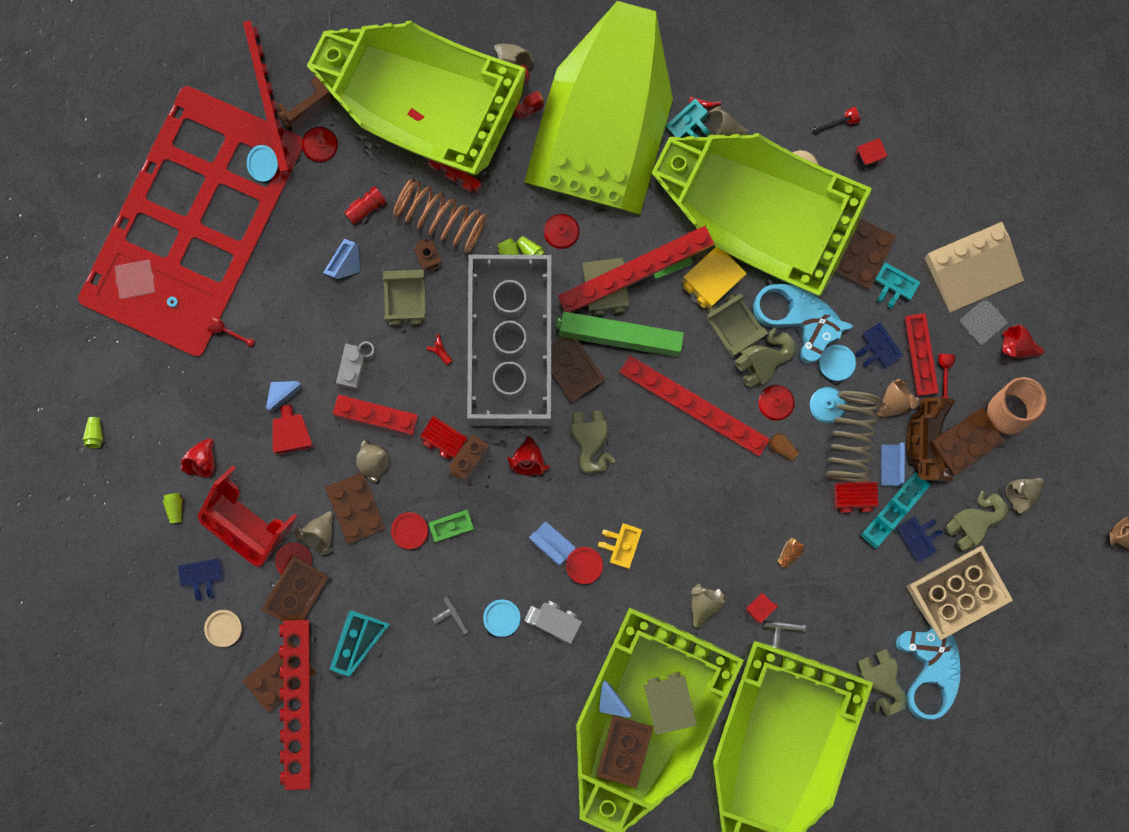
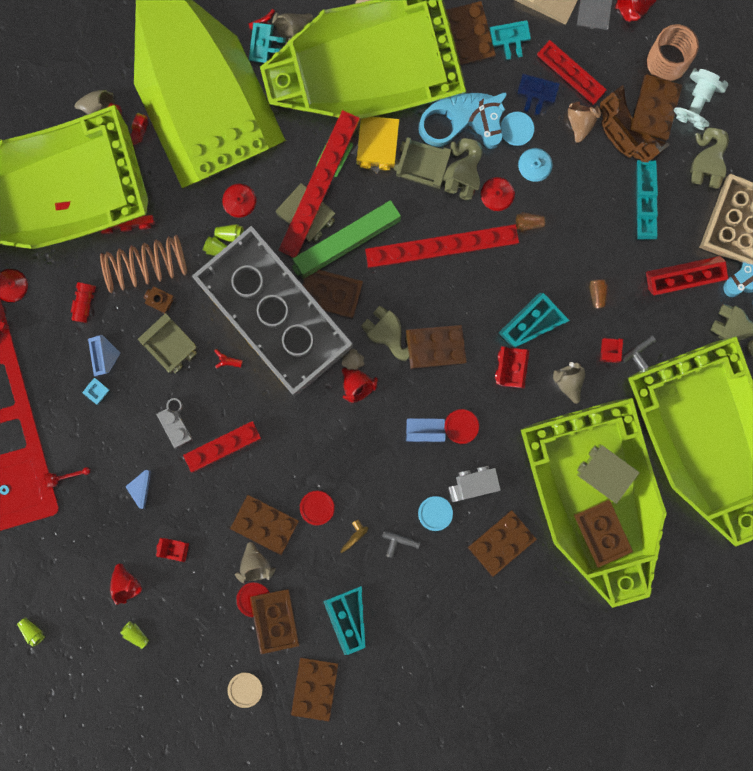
camera: 35 degrees left, 5 degrees up
clear blue hinge [178,558,223,601] -> none
red windscreen [198,466,297,567] -> none
red torso [273,405,314,455] -> none
red brick [279,620,310,790] -> none
dark tan hat [356,440,390,482] -> none
red brick [420,416,468,461] -> none
bright green plate [429,510,474,543] -> none
reddish brown panel [449,434,490,485] -> none
yellow hinge [598,523,642,569] -> none
medium blue slope [599,680,632,718] -> none
dark tan piece [826,391,882,483] -> none
red brick [834,482,879,513] -> none
medium blue panel [881,443,905,487] -> none
clear blue hinge [896,516,943,563] -> none
red hinge [939,354,955,398] -> none
dark tan hat [1006,477,1043,515] -> none
none -> medium azure plate [82,378,110,405]
none -> red bracket [156,538,189,562]
none -> pearl gold bar [340,520,368,553]
none -> dark tan piece [342,349,365,370]
none -> reddish brown plate [406,325,466,369]
none -> reddish brown plate [468,510,537,577]
none -> red bracket [495,346,530,388]
none -> teal wedge [499,293,570,347]
none -> red brick [646,256,728,295]
none -> light aqua piece [674,68,728,130]

